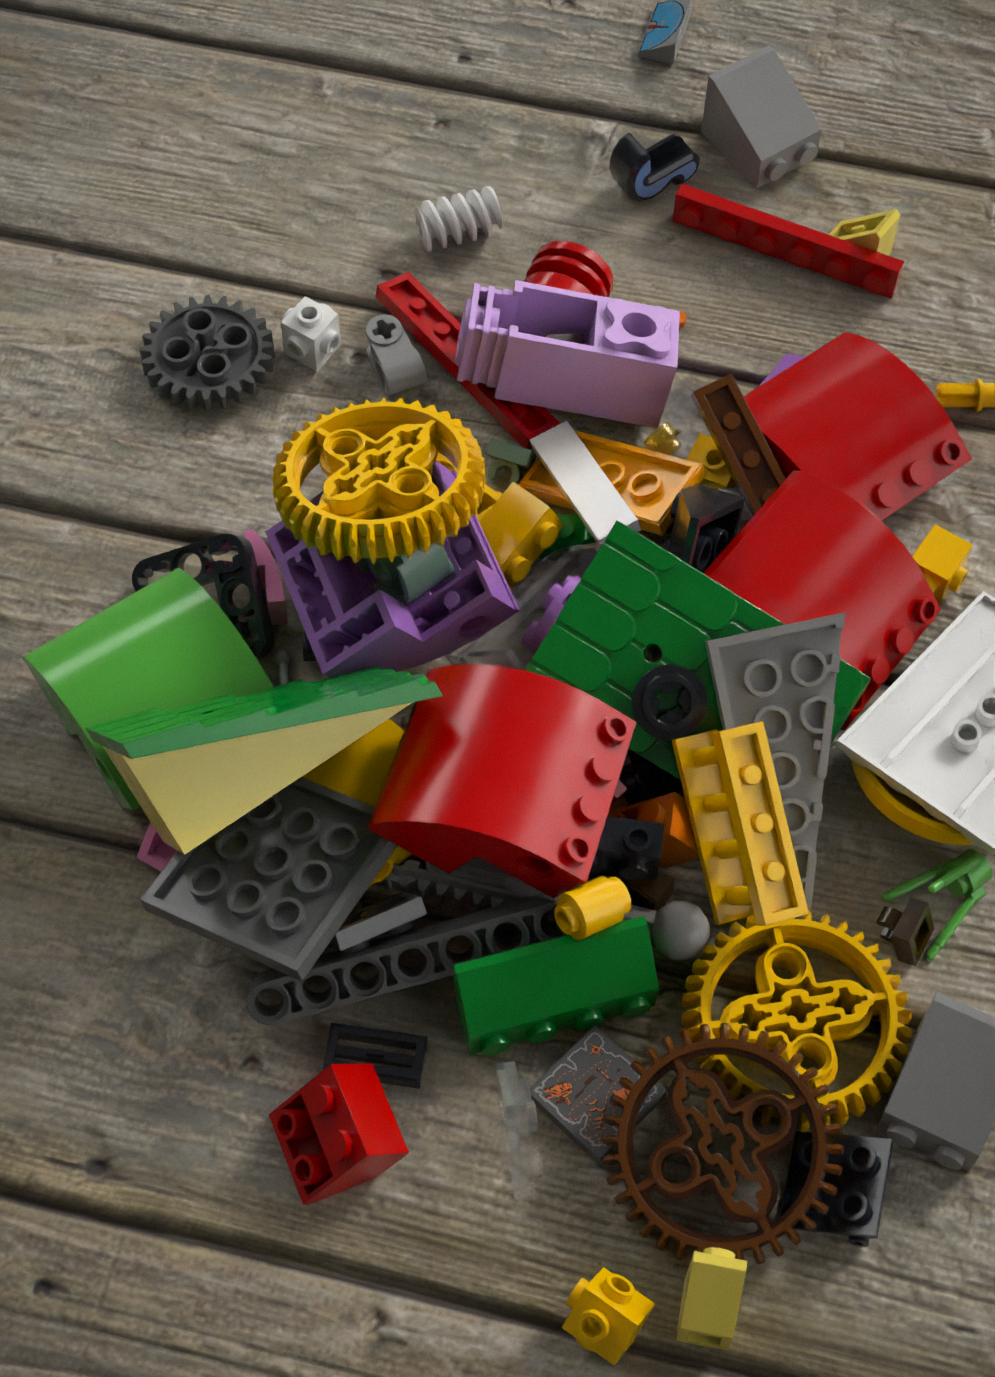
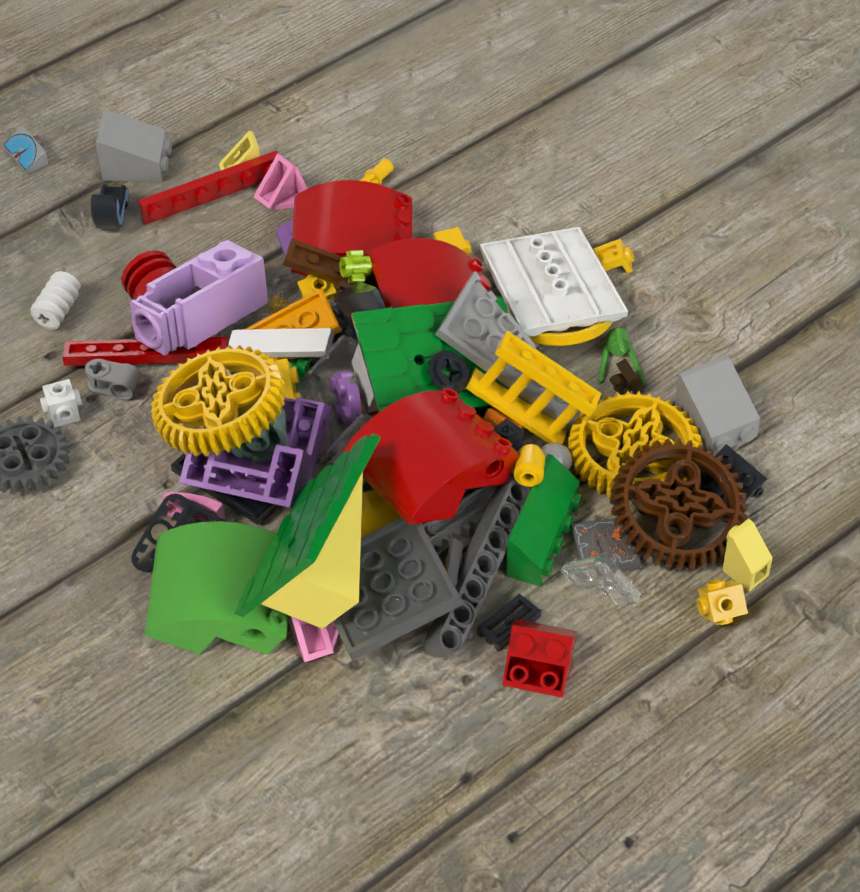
camera: 50 degrees left, 10 degrees down
none -> bright pink slope [253,153,308,210]
none -> lime gear [339,250,372,283]

